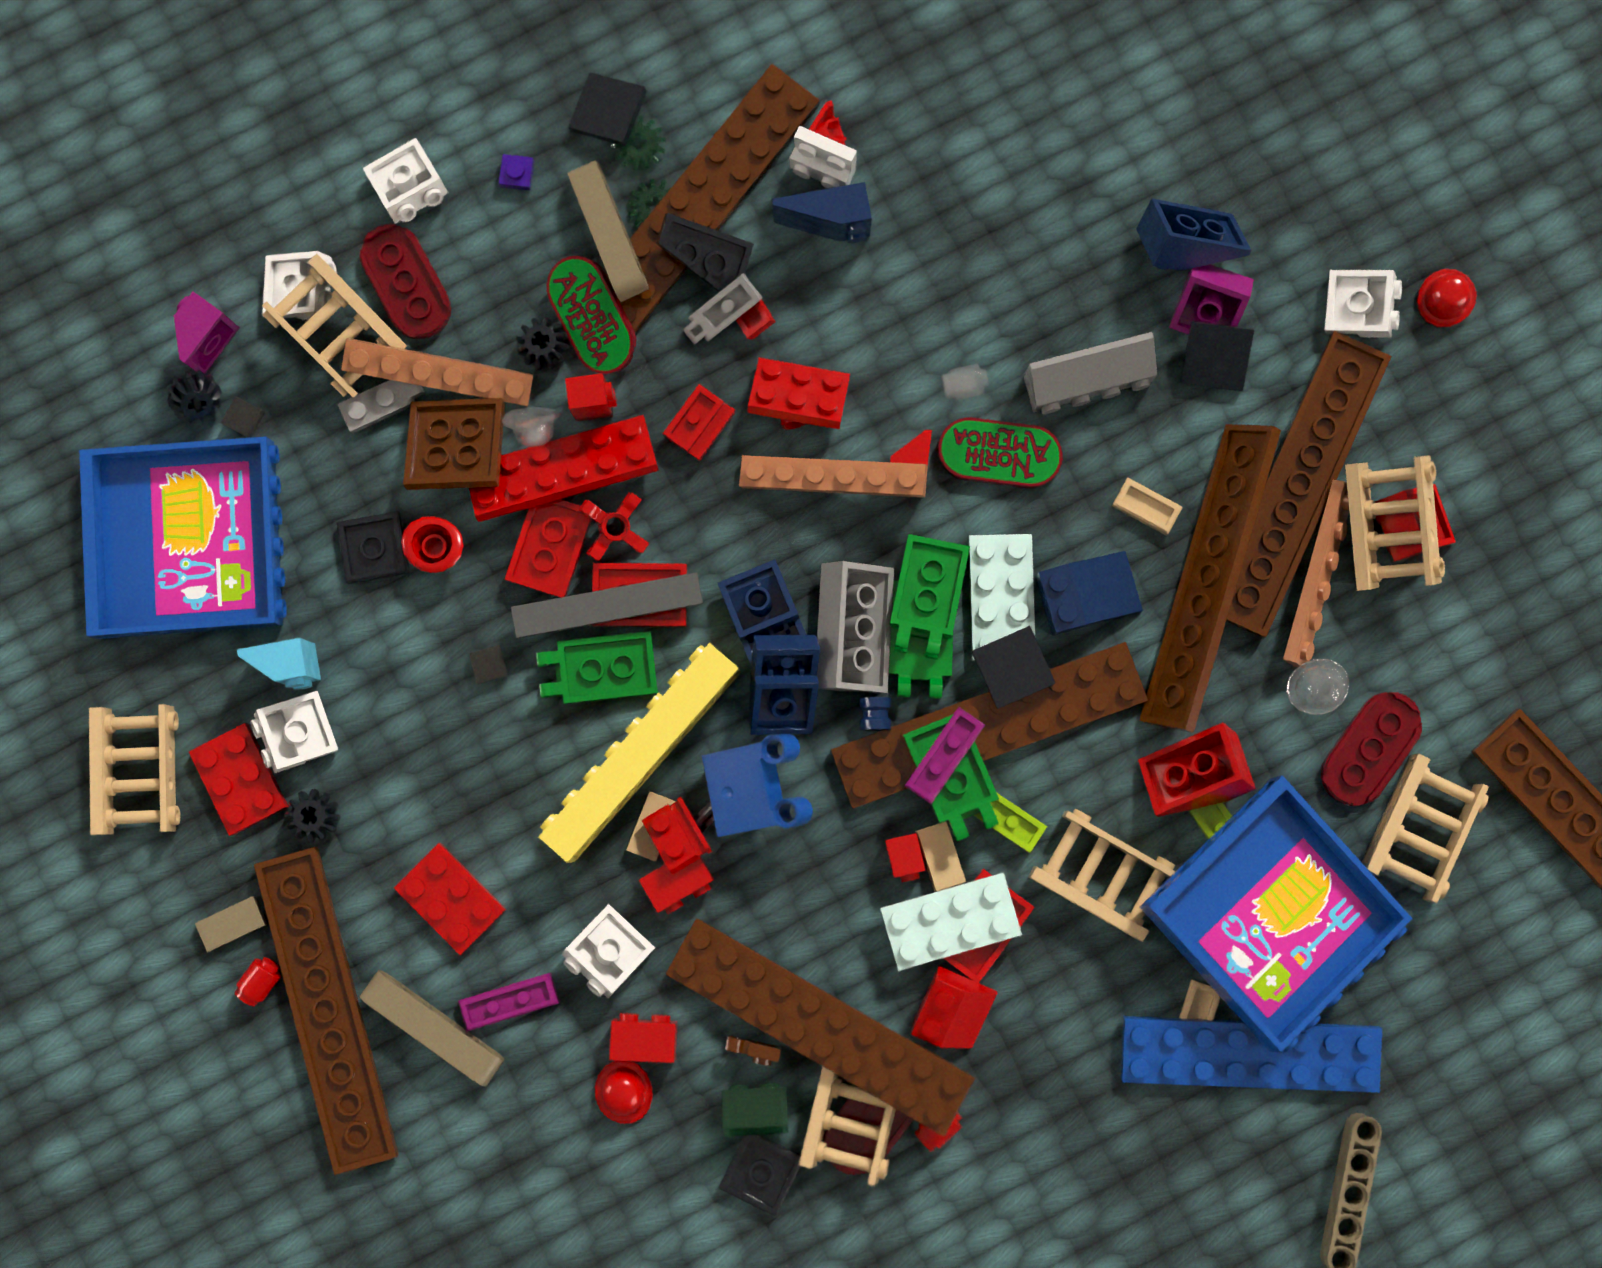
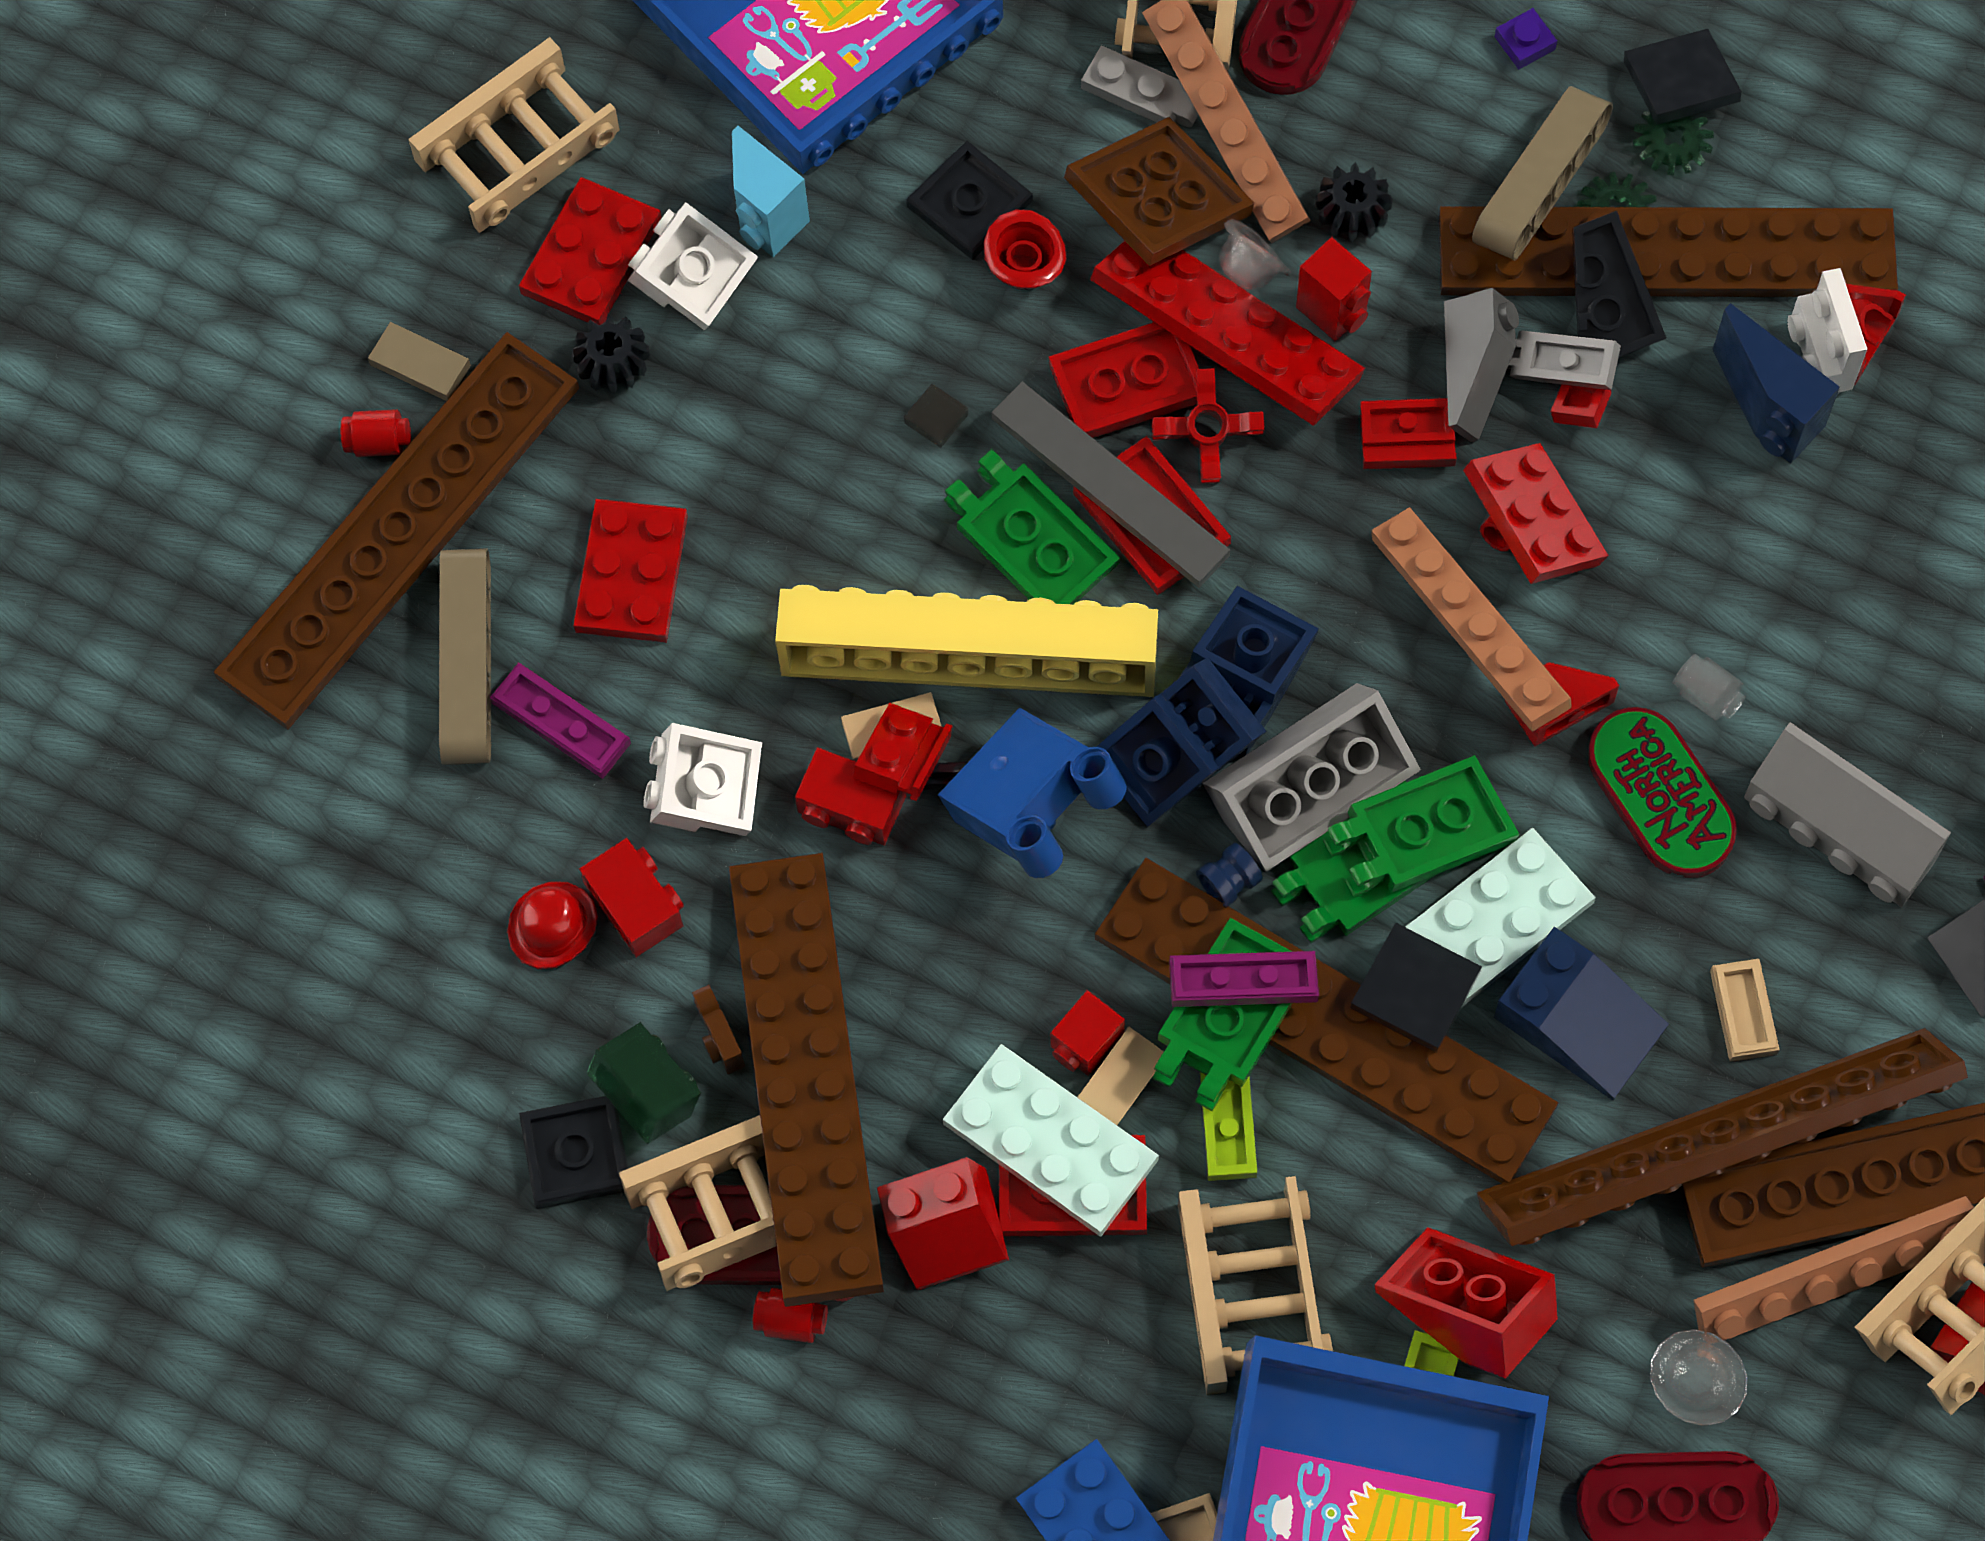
camera: 50 degrees right, 15 degrees down
tile [546,256,637,374] -> none
none -> dark grey slope [1444,288,1519,442]

